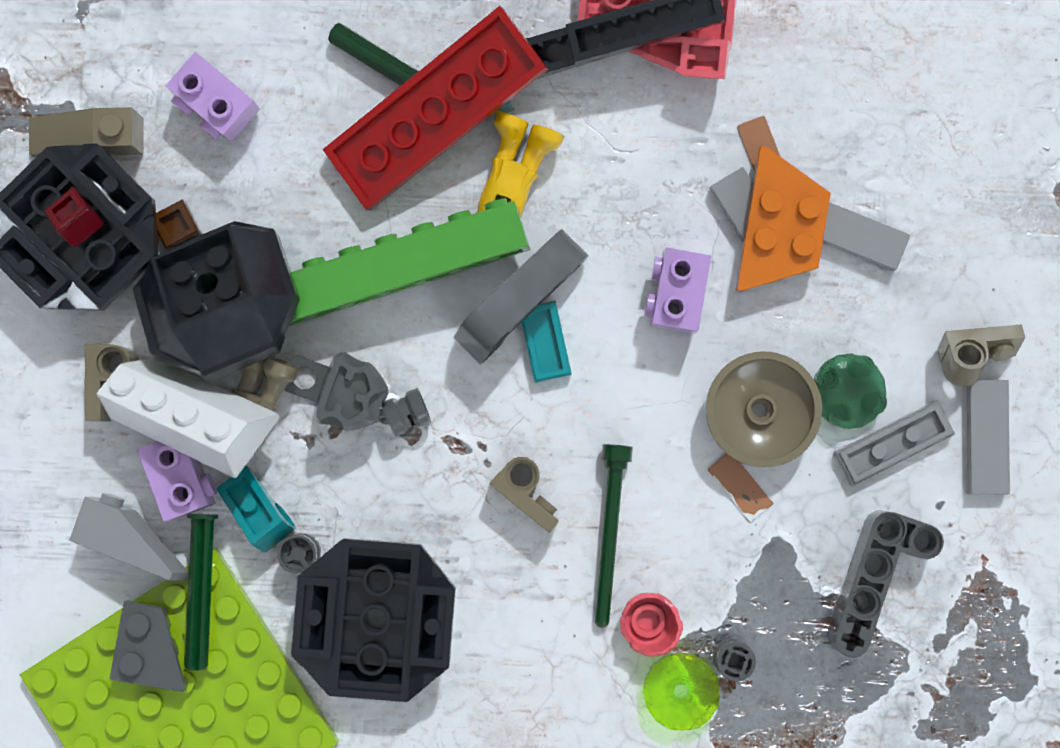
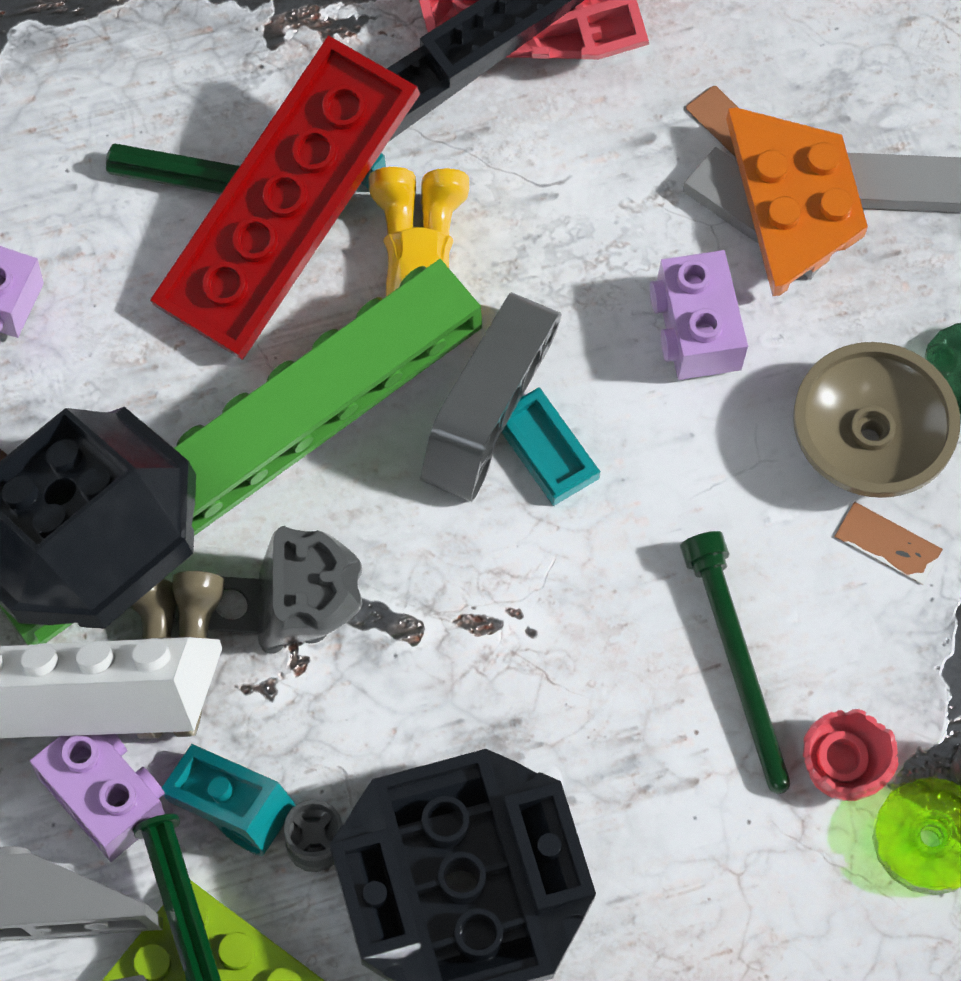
camera: 25 degrees left, 20 degrees down
dark grey wheel [382,388,431,437] -> none
dark tan plate [490,457,559,533] -> none

